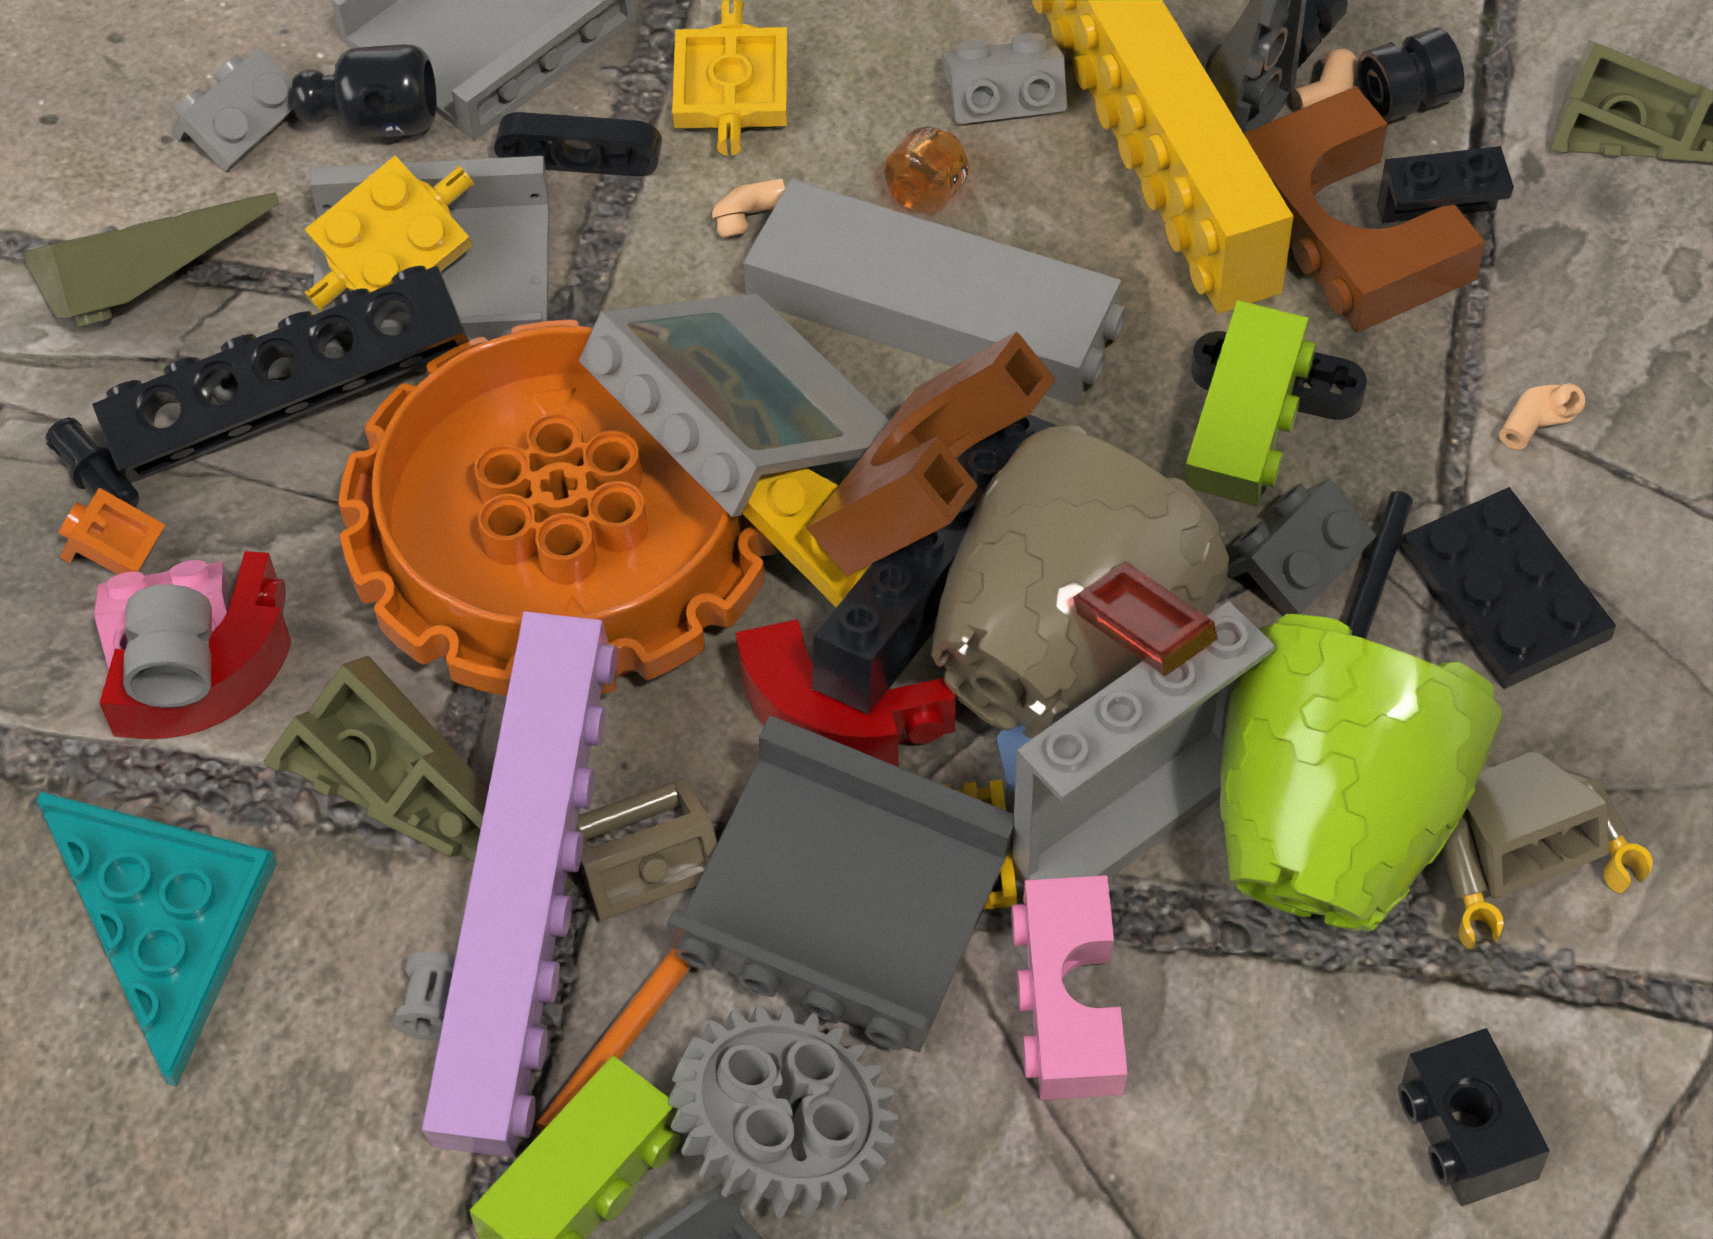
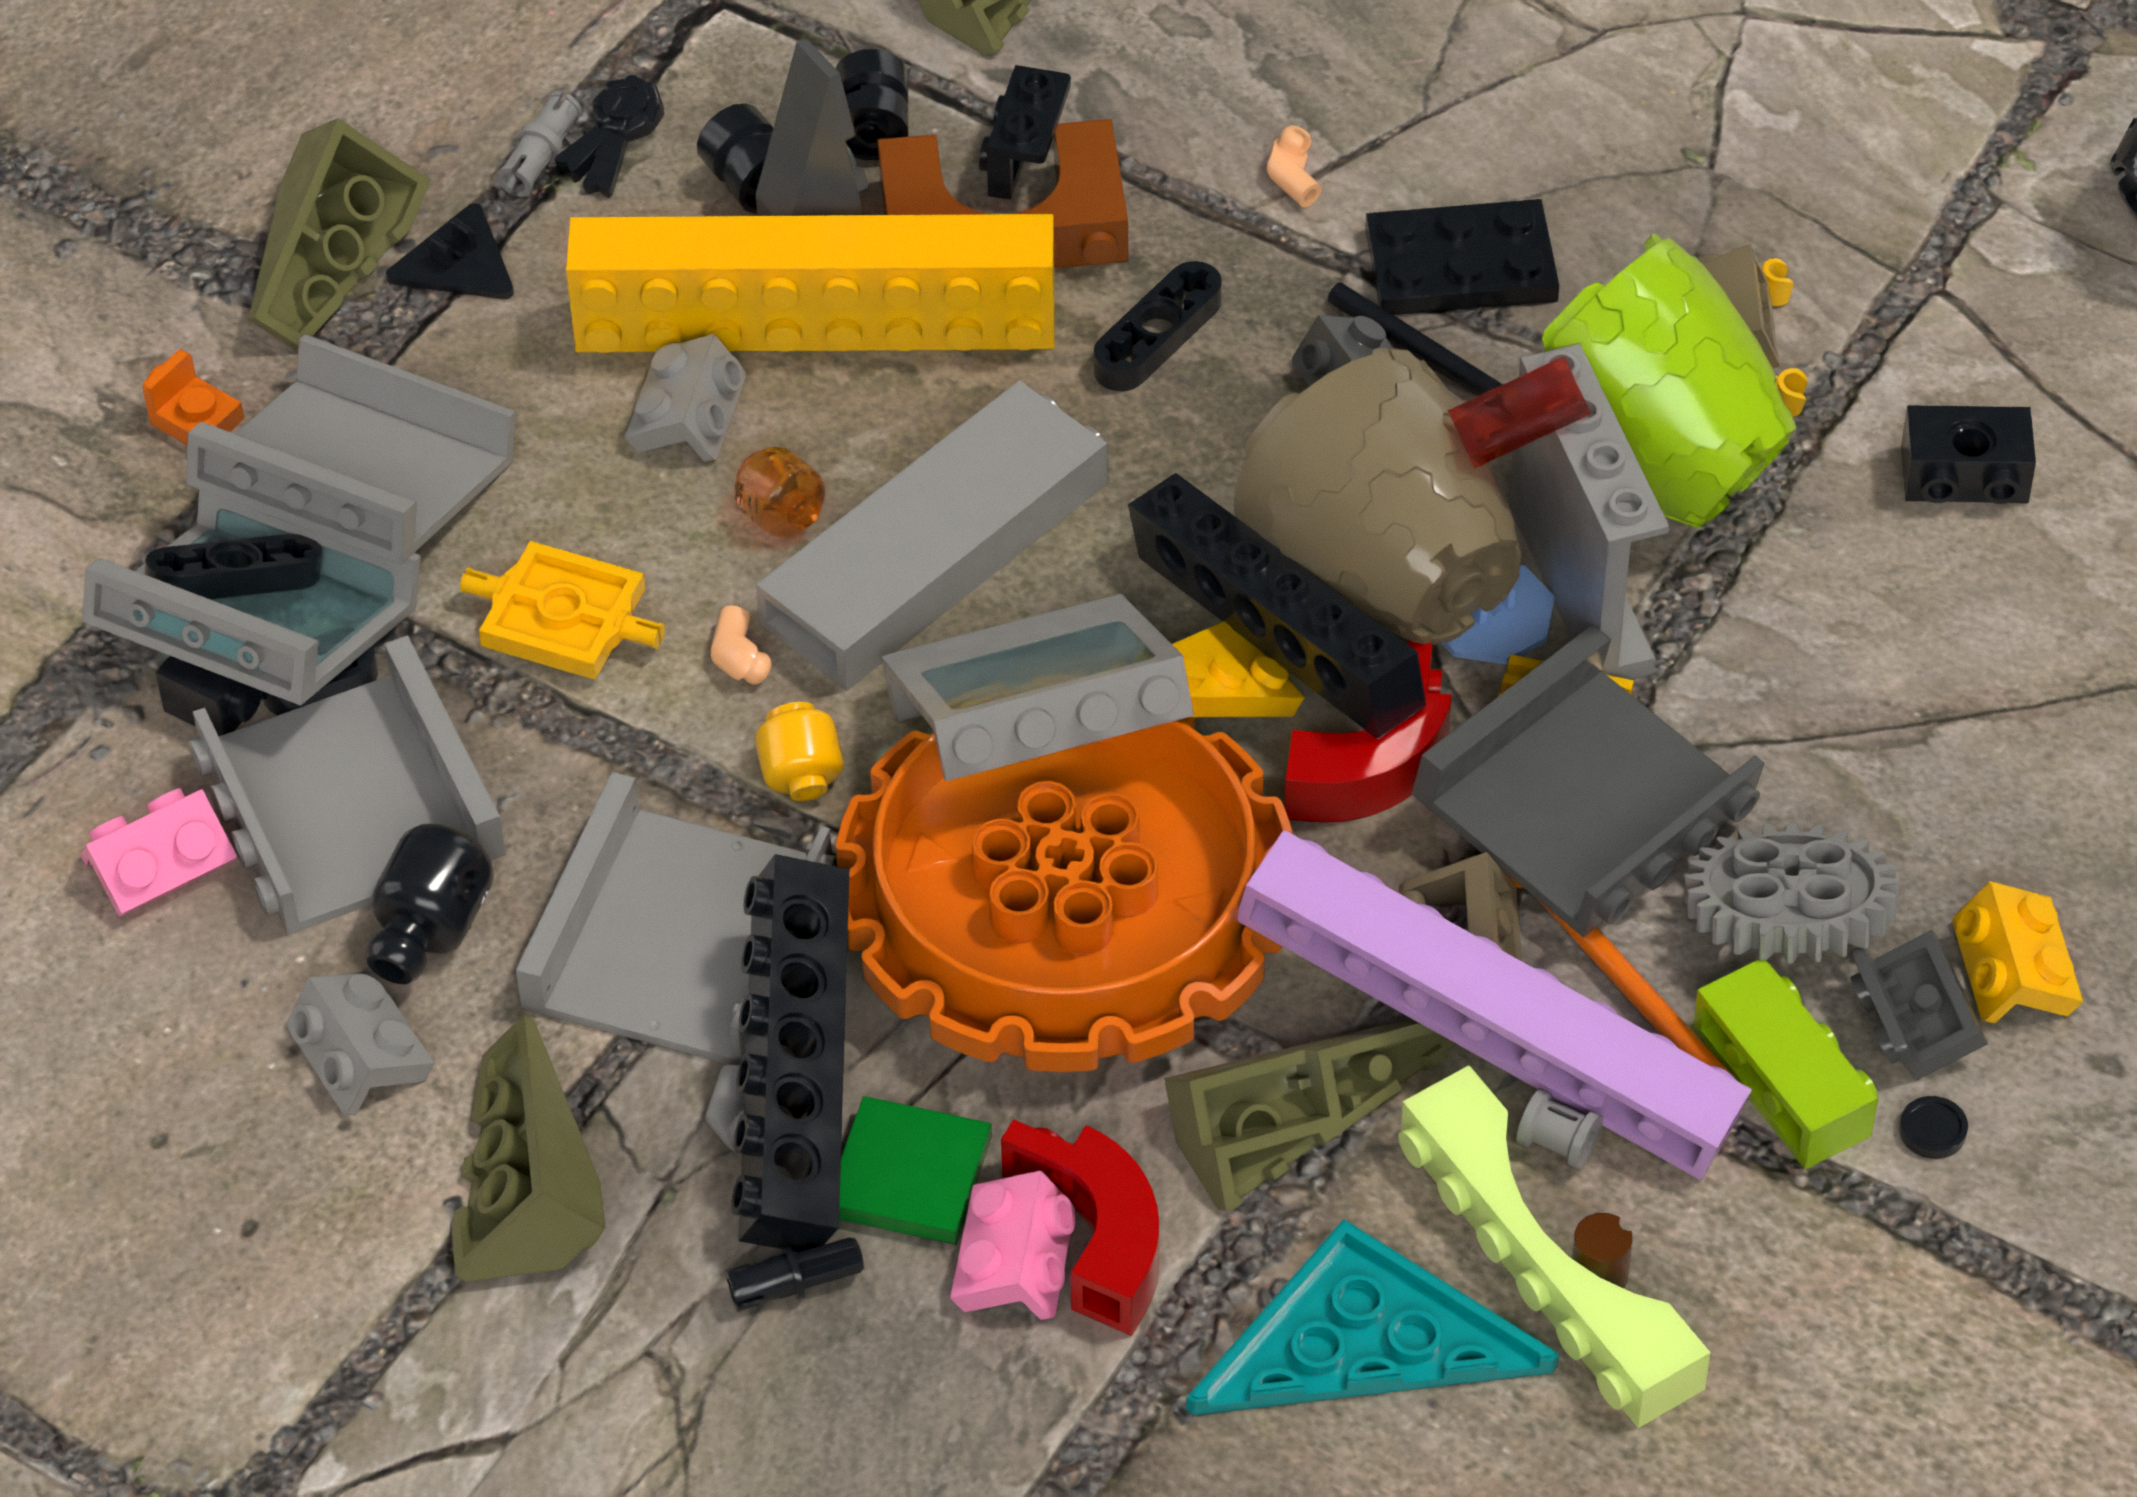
camera: 70 degrees left, 5 degrees down
orange bracket [58,488,165,575] -> none
light grey wheel [123,584,212,708] -> none
yellow plate [304,155,474,312] -> none
black beam [494,112,662,176] -> none
dark orange arch [806,331,1056,576] -> none
bright pink arch [1011,875,1128,1100] -> none
lime brick [1186,300,1316,506] -> none
none -> yellow head [754,702,844,802]
none -> green tile [839,1096,992,1245]
none -> yellowish green arch [1398,1065,1711,1428]
none -> reddish brown piece [1572,1213,1632,1289]

